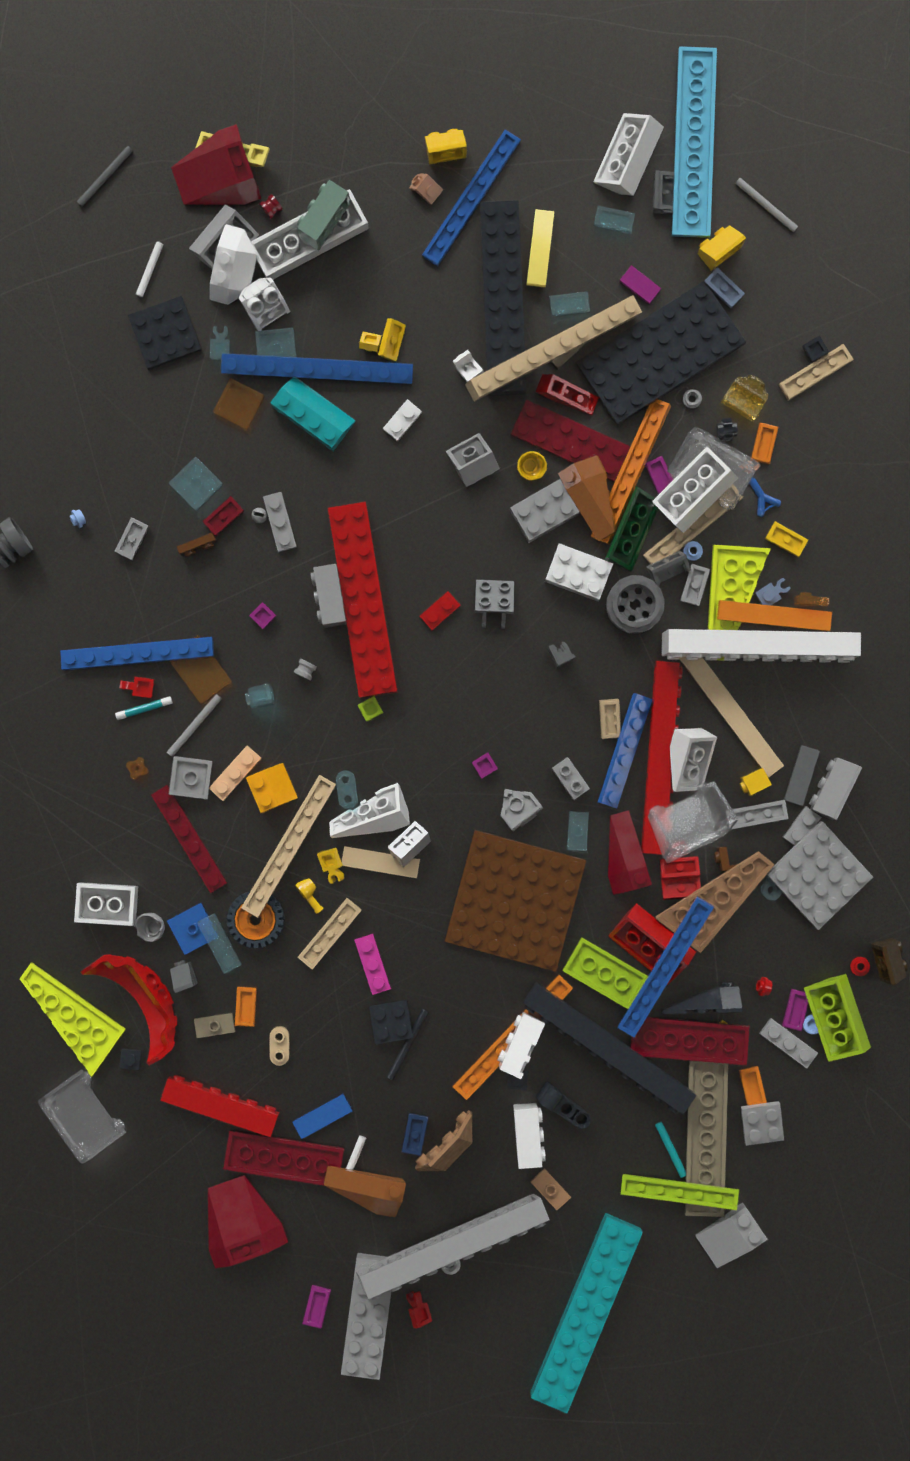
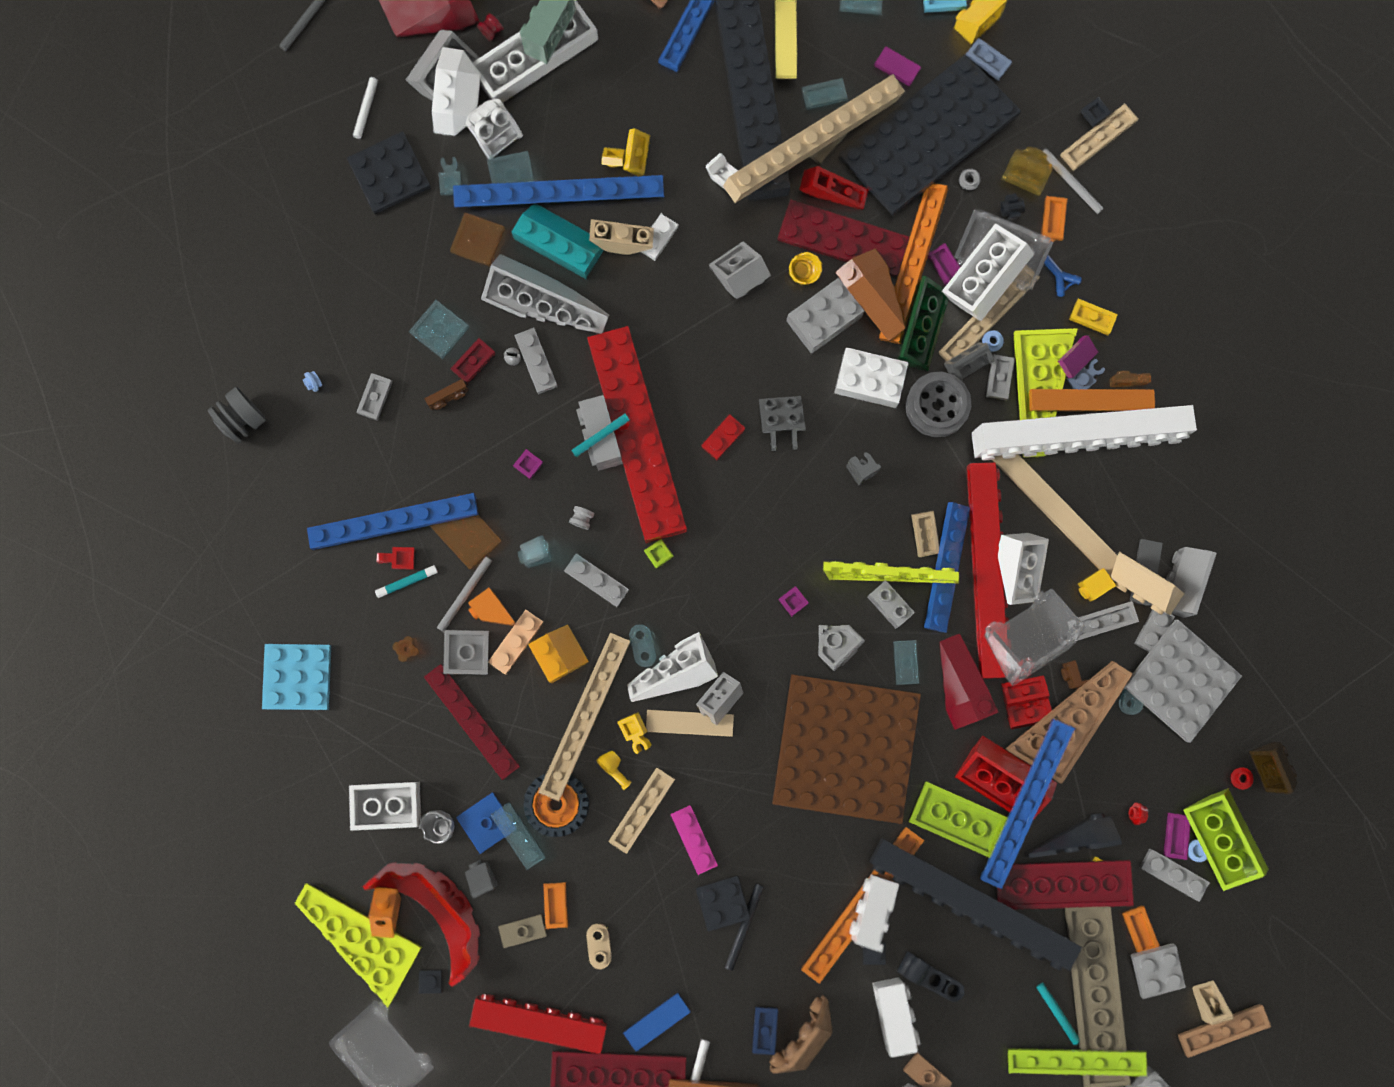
camera: 10 degrees left, 5 degrees down
none -> medium azure plate [262,644,331,710]
none -> orange torso [369,887,401,938]
none -> orange slope [468,588,516,626]
none -> light grey wedge [481,254,609,334]
none -> light grey plate [564,554,629,607]
none -> teal bar [571,414,630,457]
none -> tan slope [589,219,654,255]
none -> neon yellow wing [823,562,959,584]
none -> light grey bar [1041,148,1103,214]
none -> magenta tile [1058,335,1098,378]
none -> tan slope [1111,552,1185,615]
none -> medium nougat plate [1178,1004,1271,1057]
none -> tan slope [1193,981,1233,1025]

